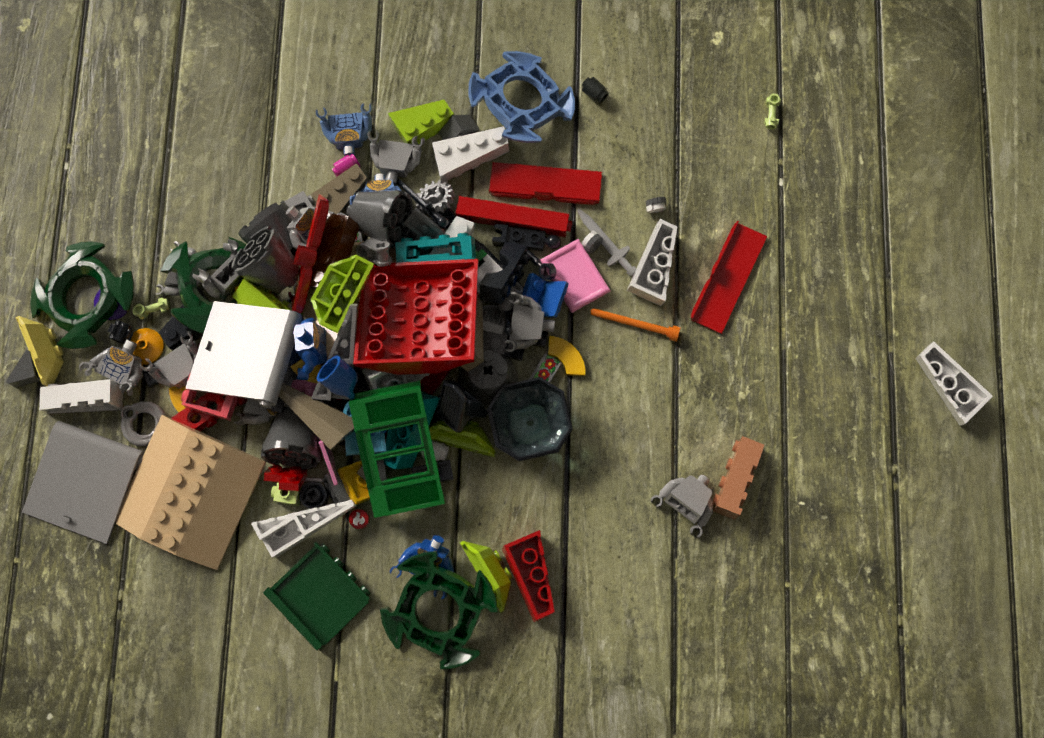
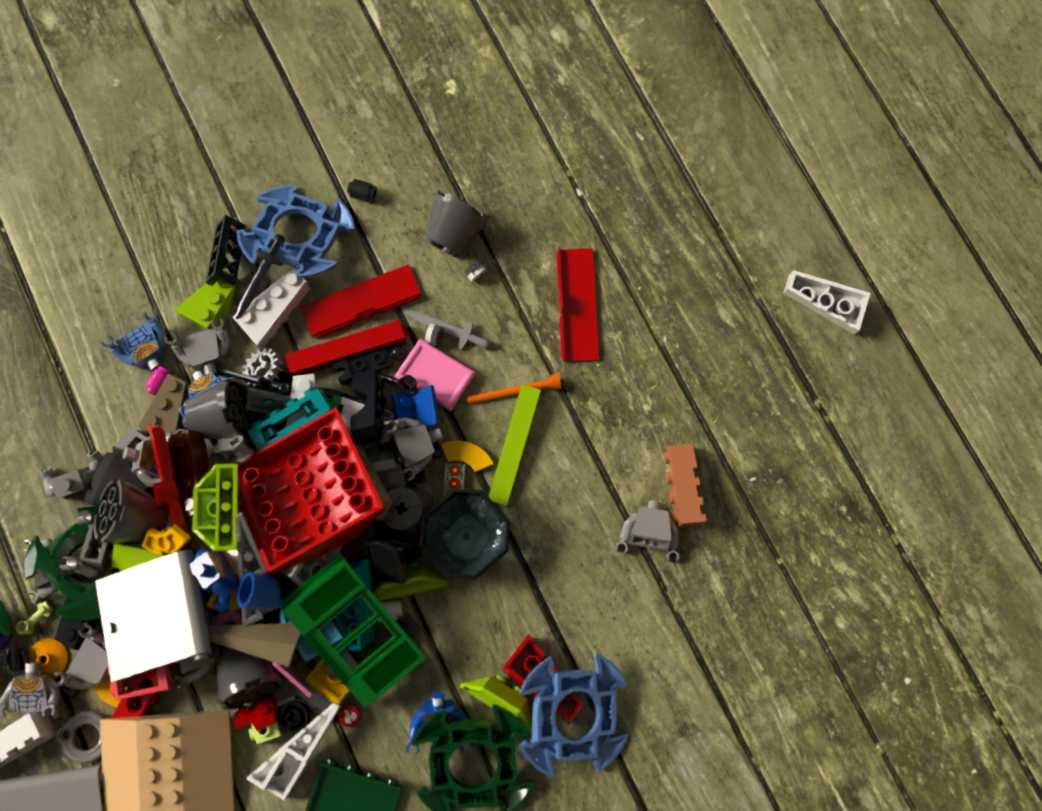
camera: 30 degrees left, 0 degrees up
white wedge [627,219,677,306] -> none
yellowish green bar [764,93,781,129] -> none
none -> light grey torso [39,449,103,499]
none -> yellow tile [142,525,191,555]
none -> black fence [205,215,246,286]
none -> black sword [236,234,285,319]
none -> dark grey cone [425,190,490,257]
none -> lime tile [489,385,541,506]
none -> medium blue piece [519,654,628,777]

